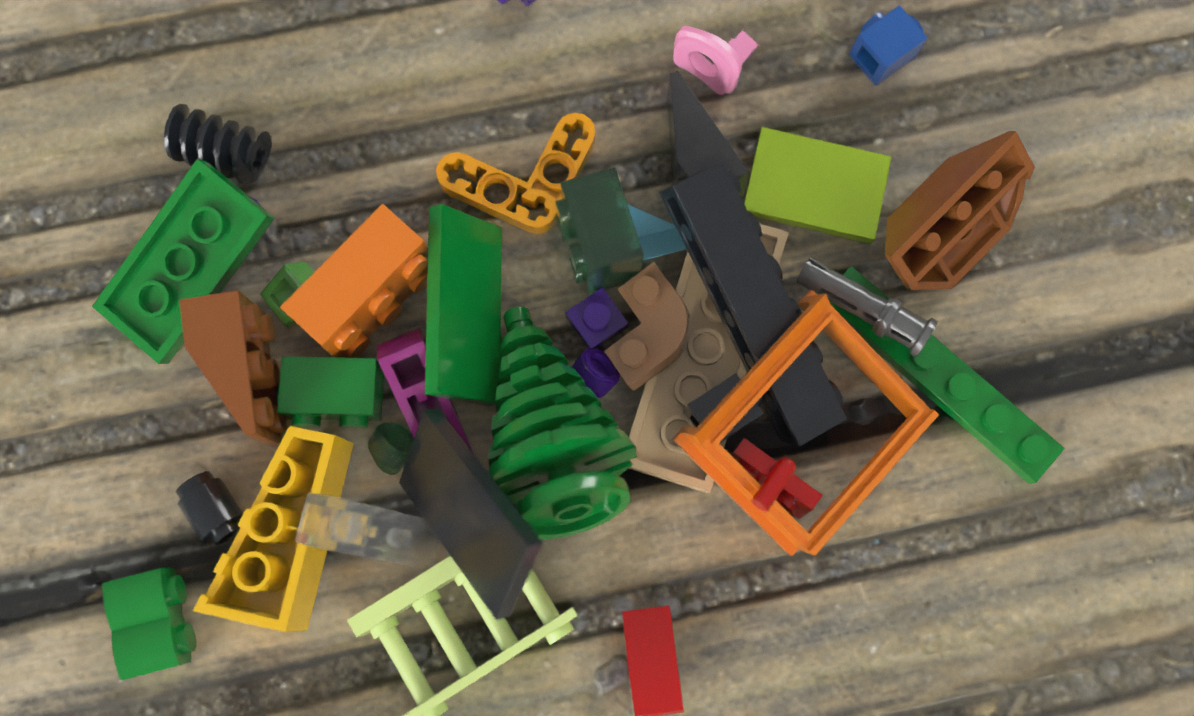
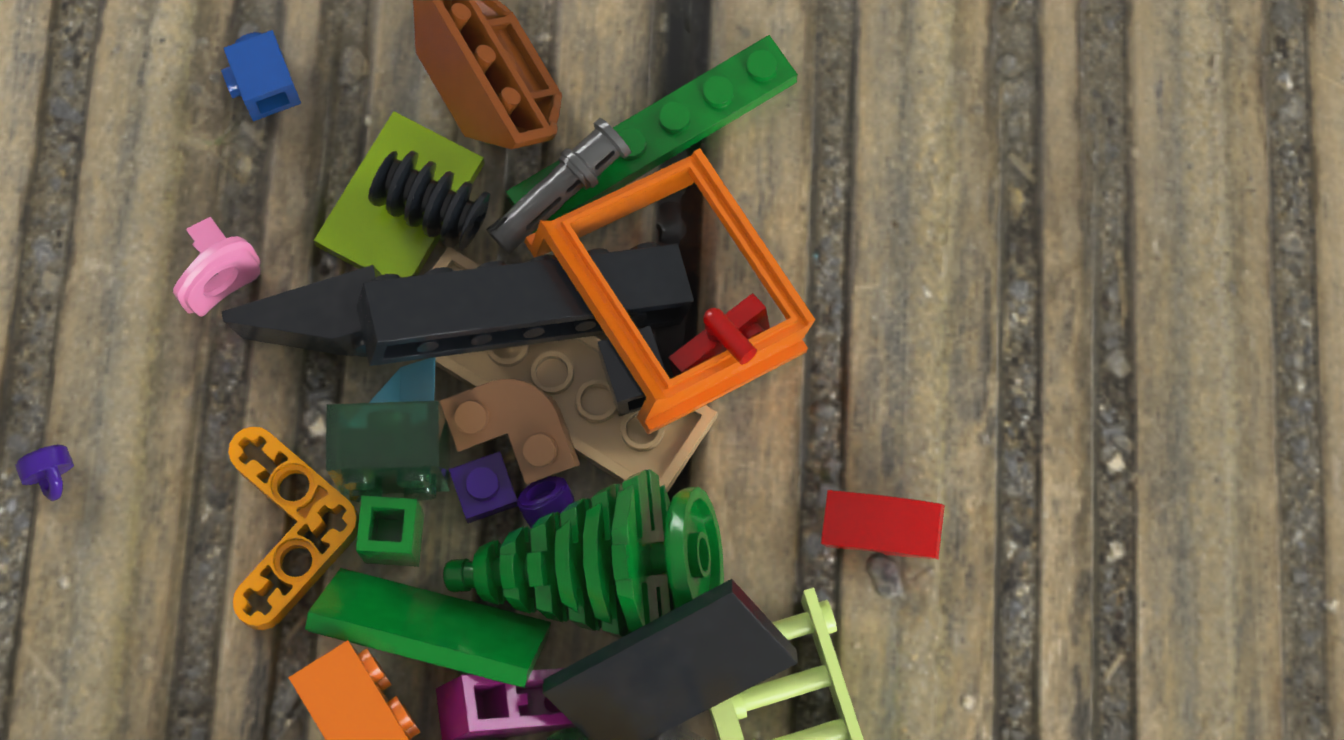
camera: 70 degrees left, 5 degrees down
none -> green brick [356,495,424,567]
none -> black piece [368,151,491,251]

